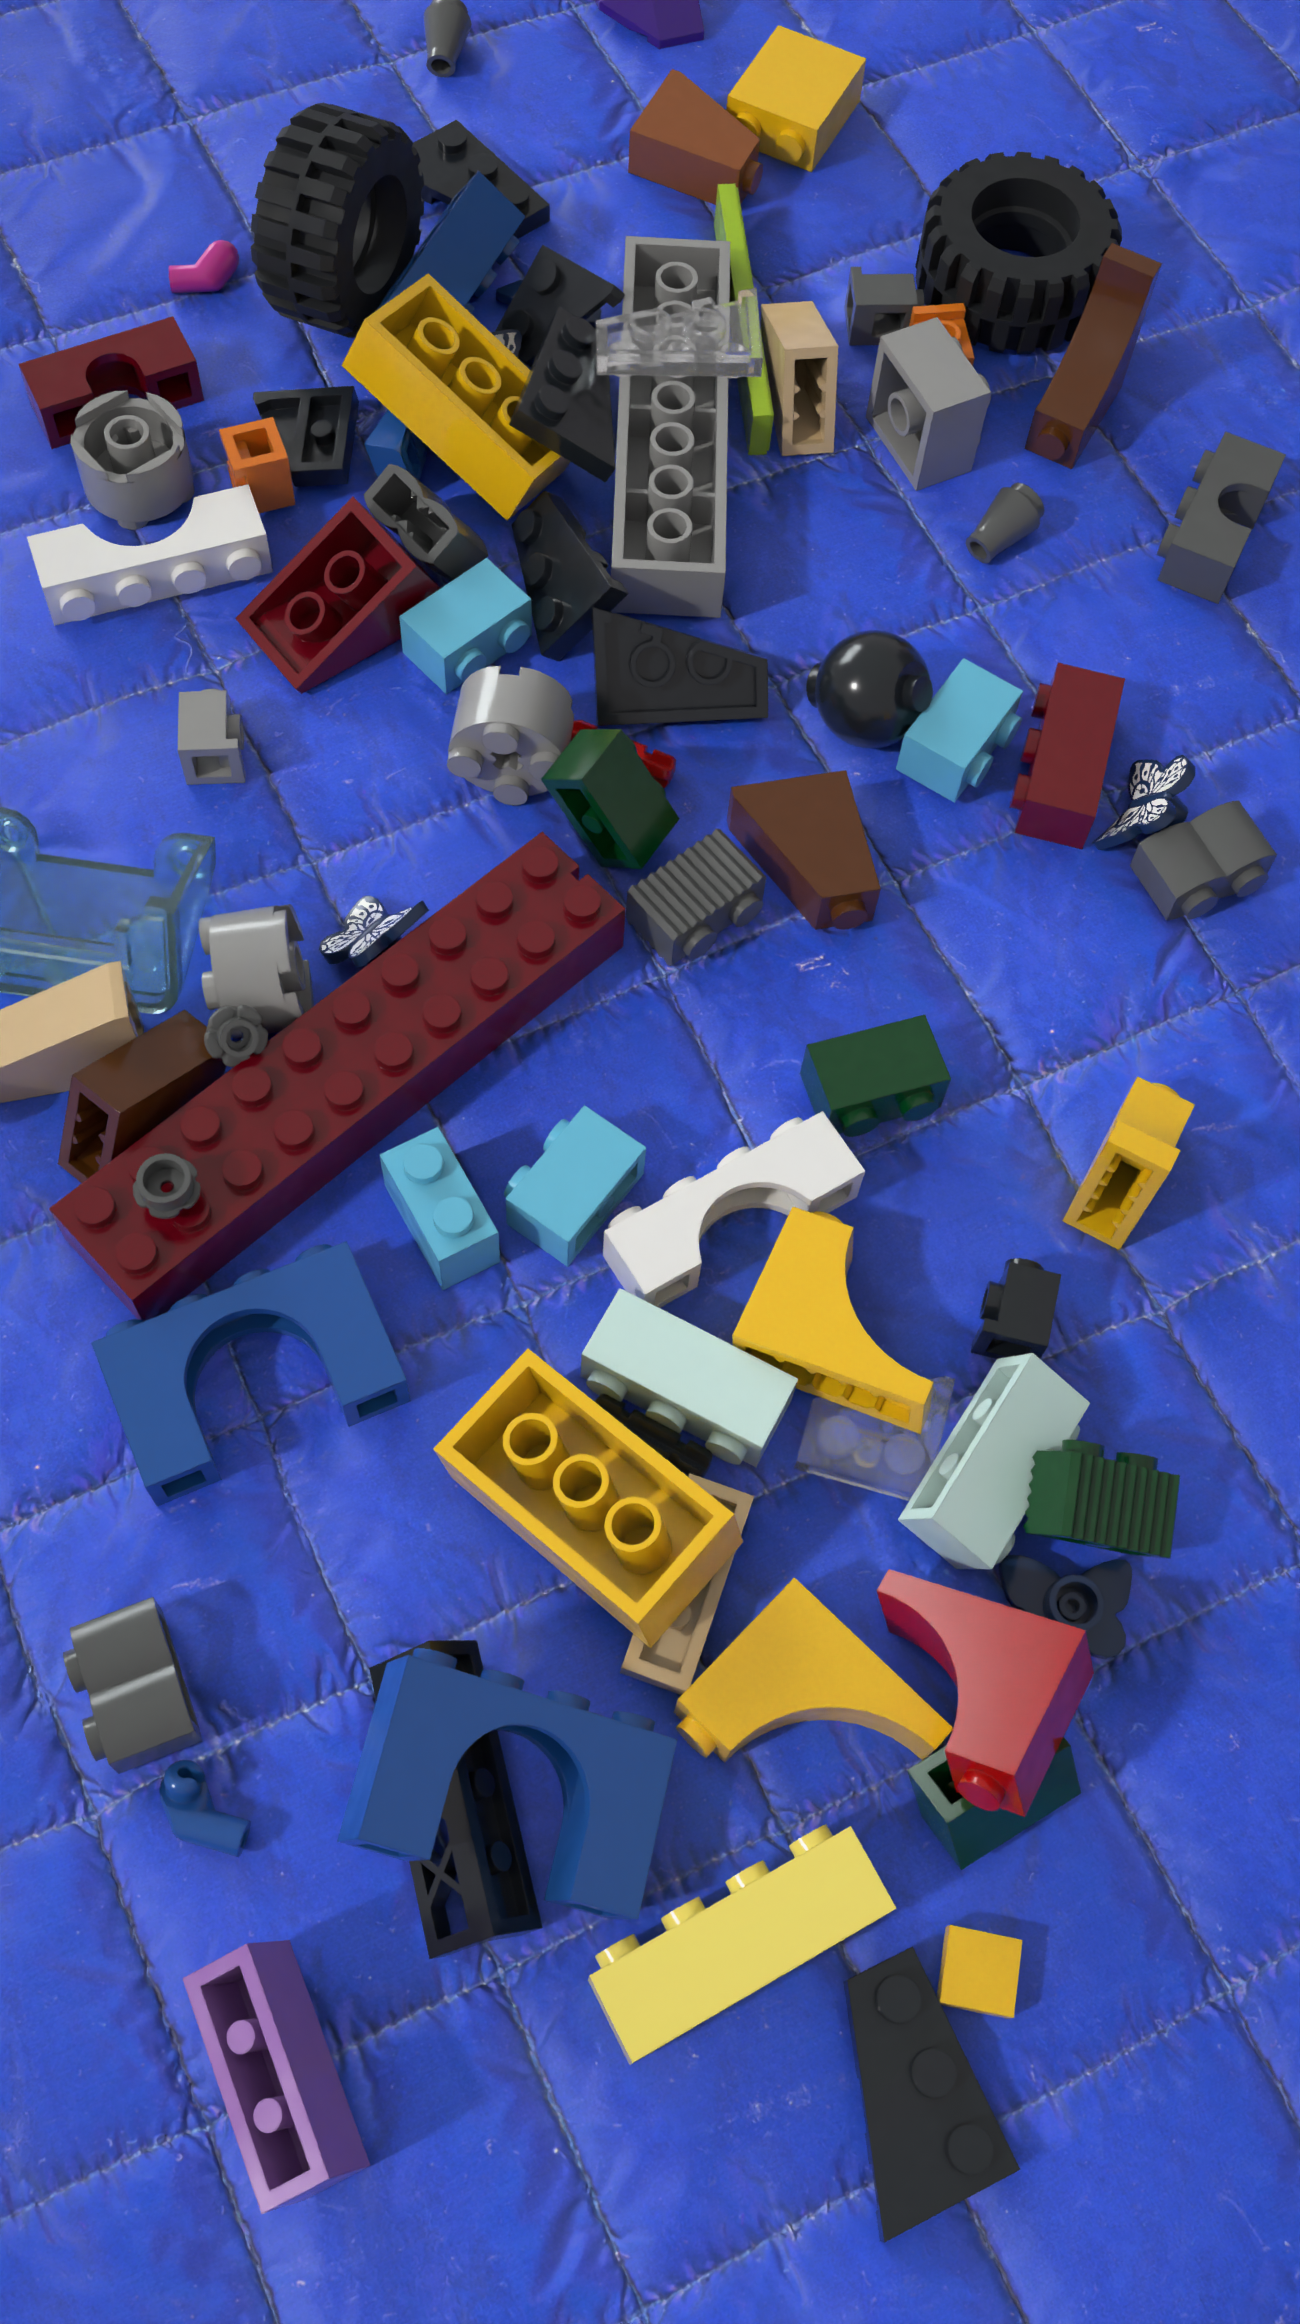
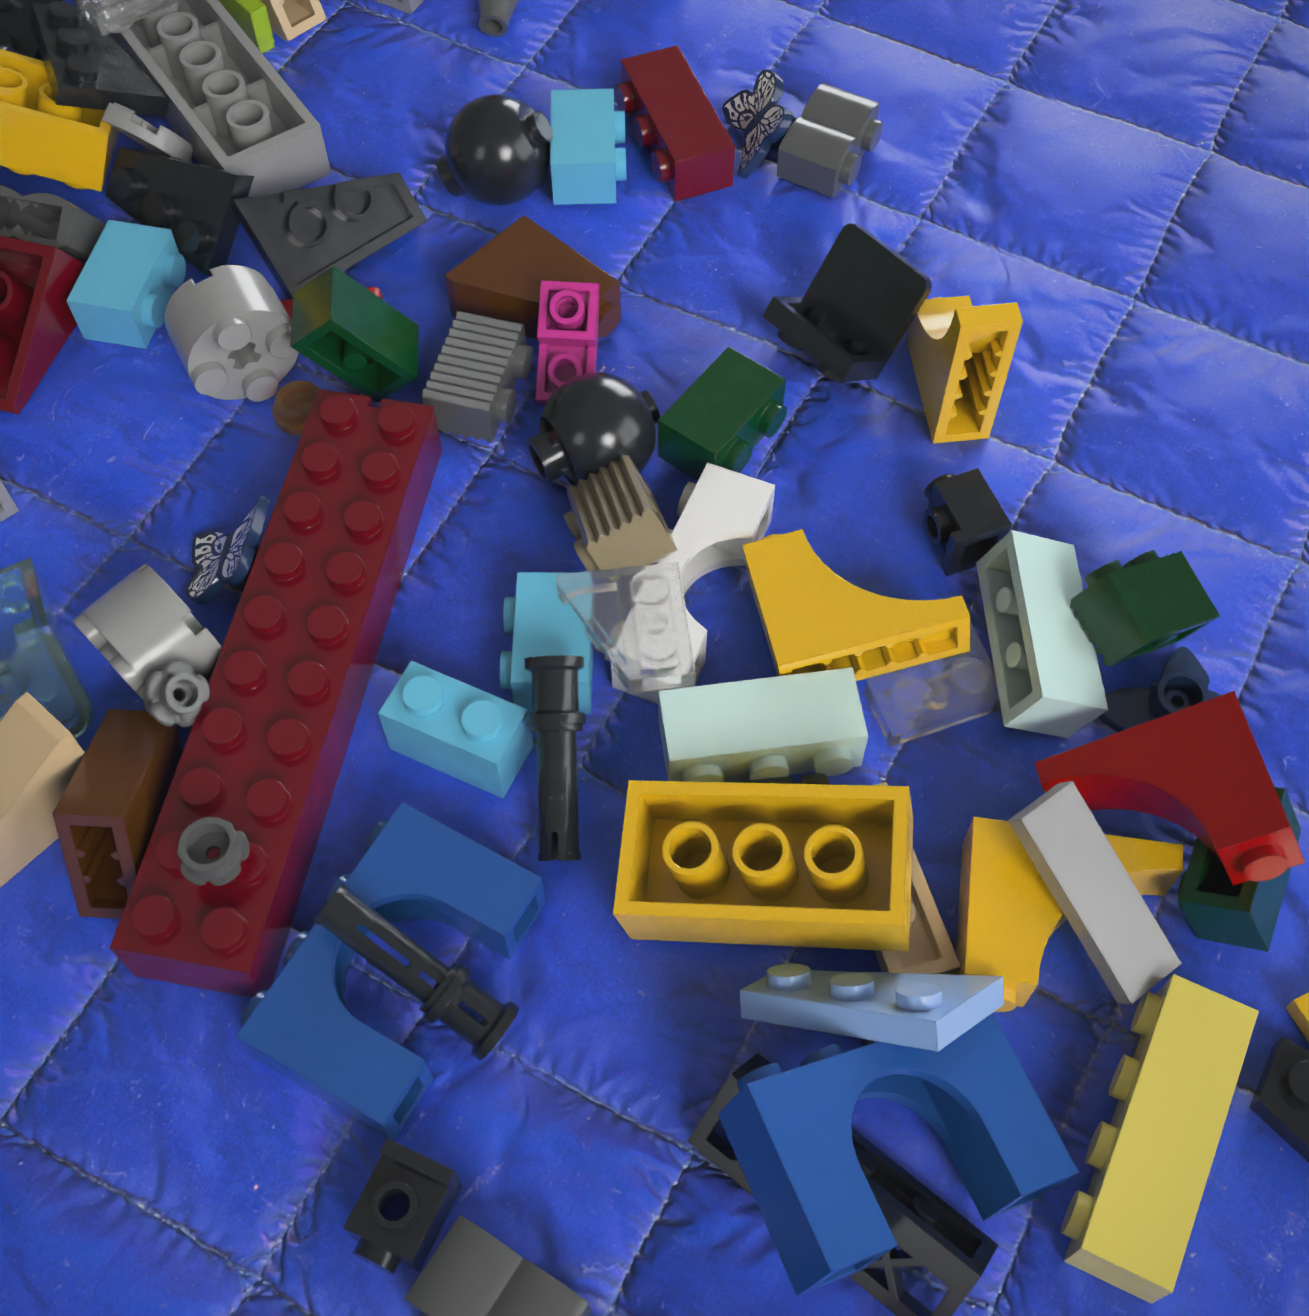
camera: 30 degrees left, 5 degrees down
none -> light grey tile [102,102,194,162]
none -> clear orange plate [272,380,319,436]
none -> black pin [314,884,519,1061]
none -> black brick [344,1138,462,1275]
none -> black pin [524,655,586,861]
none -> black brick [526,372,660,486]
none -> dark pink slope [535,280,599,405]
none -> clear wing [556,562,696,693]
none -> dark tan brick [563,454,678,587]
none -> light blue wing [740,964,1004,1052]
none -> black bracket [763,223,932,383]
none -> light grey tile [1008,781,1182,1004]

